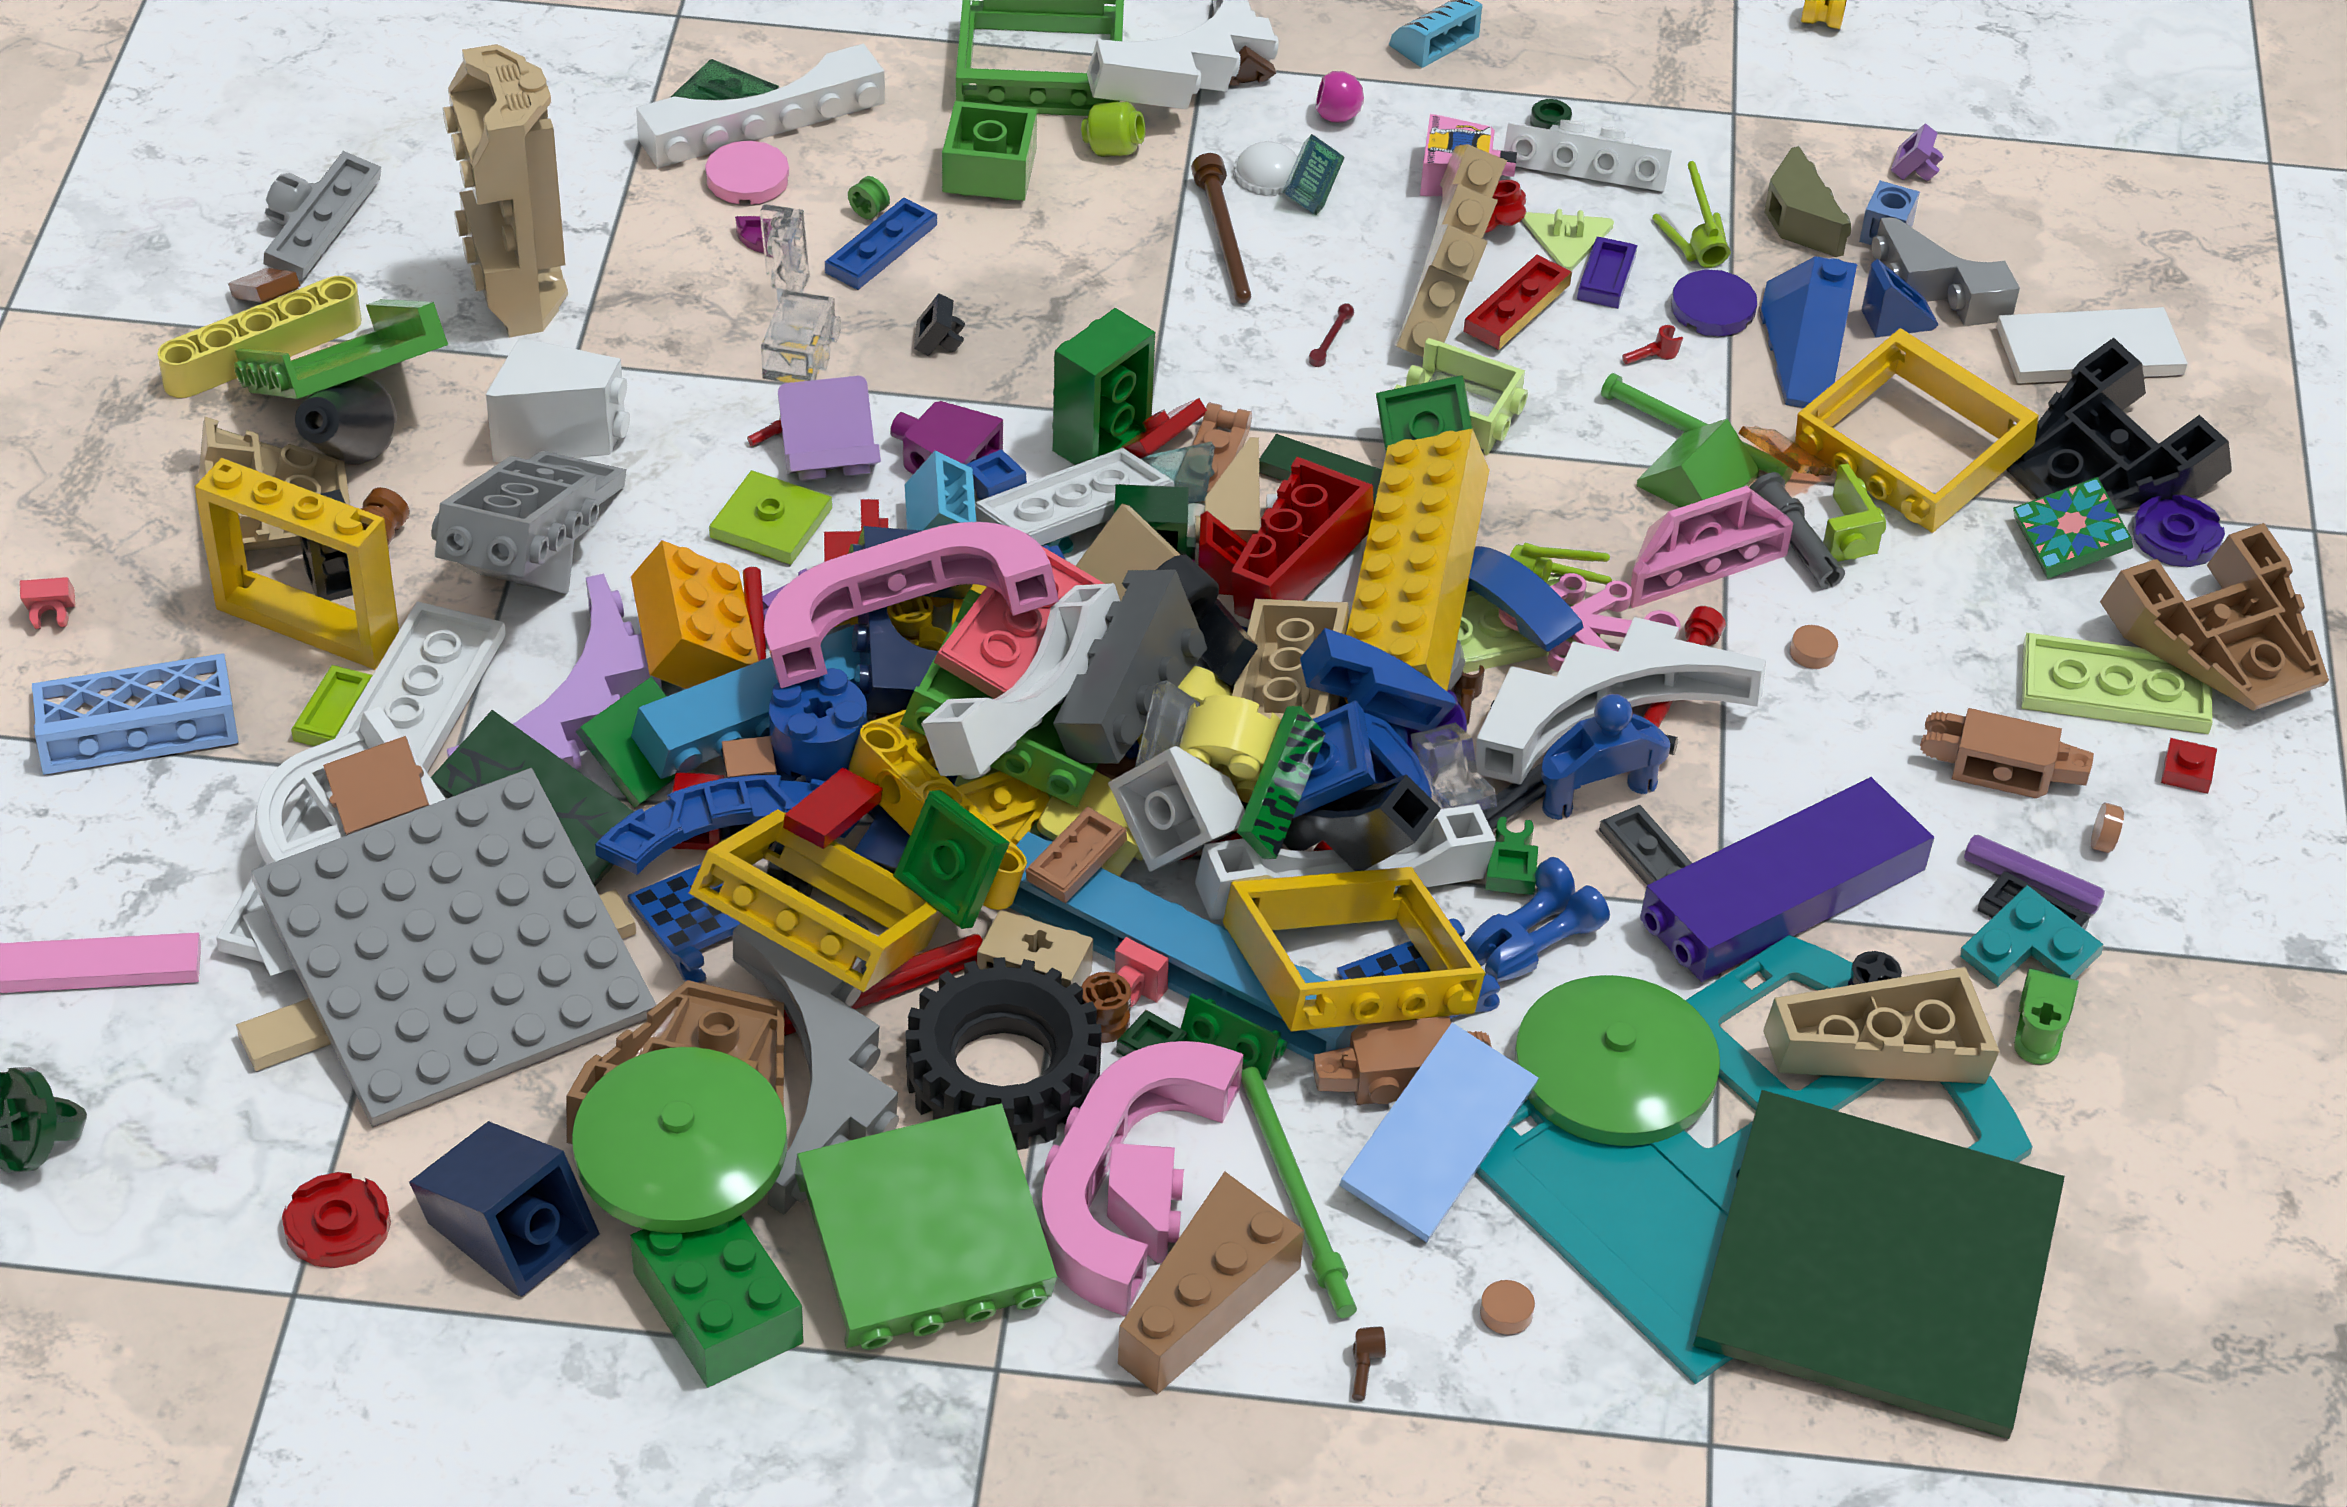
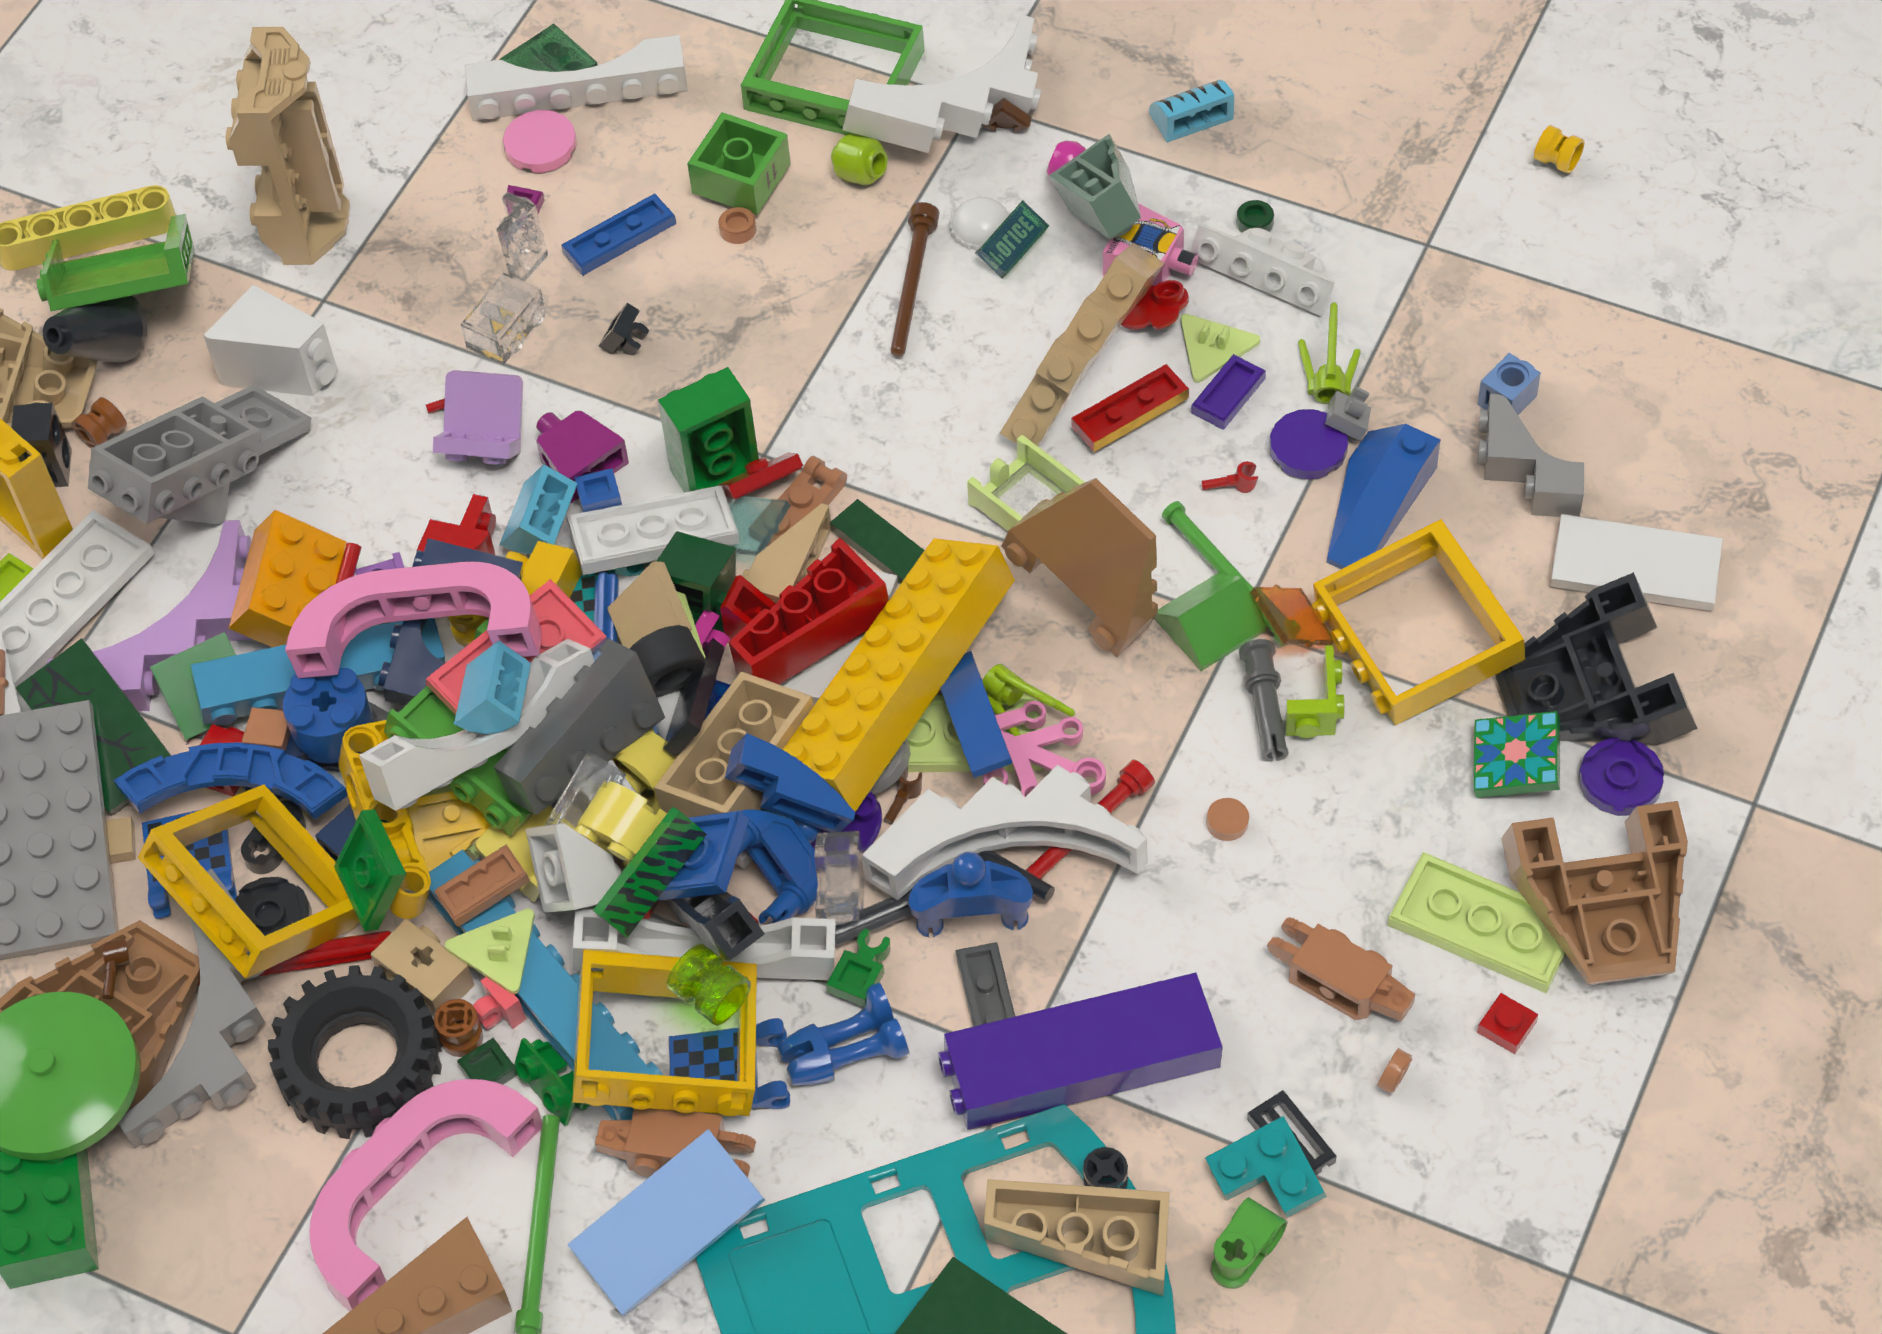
camera: 25 degrees right, 10 degrees up
dark orange tile [228,268,300,303] -> none
light grey plate [263,151,381,280] -> none
lime plate [709,470,832,565] -> none
red tile [783,768,883,849] -> none
bright green panel [795,1103,1057,1350] -> none
bright green bush [848,176,890,219] -> none
bright pink slope [1107,1143,1184,1263] -> none
dark red hinge [1309,303,1354,367] -> none
green tile [1376,375,1473,451] -> none
bright green dish [1514,975,1720,1146] -> none
bright pink wedge [1630,486,1793,608] -> none
olive slope [1764,146,1851,257] -> none
blue slope [1861,259,1939,338] -> none
medium lavender tile [1891,123,1944,181] -> none
medium lavender axle [1964,835,2105,915] -> none
none -> reddish brown hand [102,939,130,1000]
none -> yellowish green piece [445,908,535,994]
none -> medium azure brick [454,640,531,734]
none -> clear neon green wheel [667,943,751,1026]
none -> nougat tile [718,207,757,244]
none -> medium nougat wedge [1001,478,1158,658]
none -> sand green wedge [1049,134,1141,239]
none -> light grey tile [1325,386,1371,441]

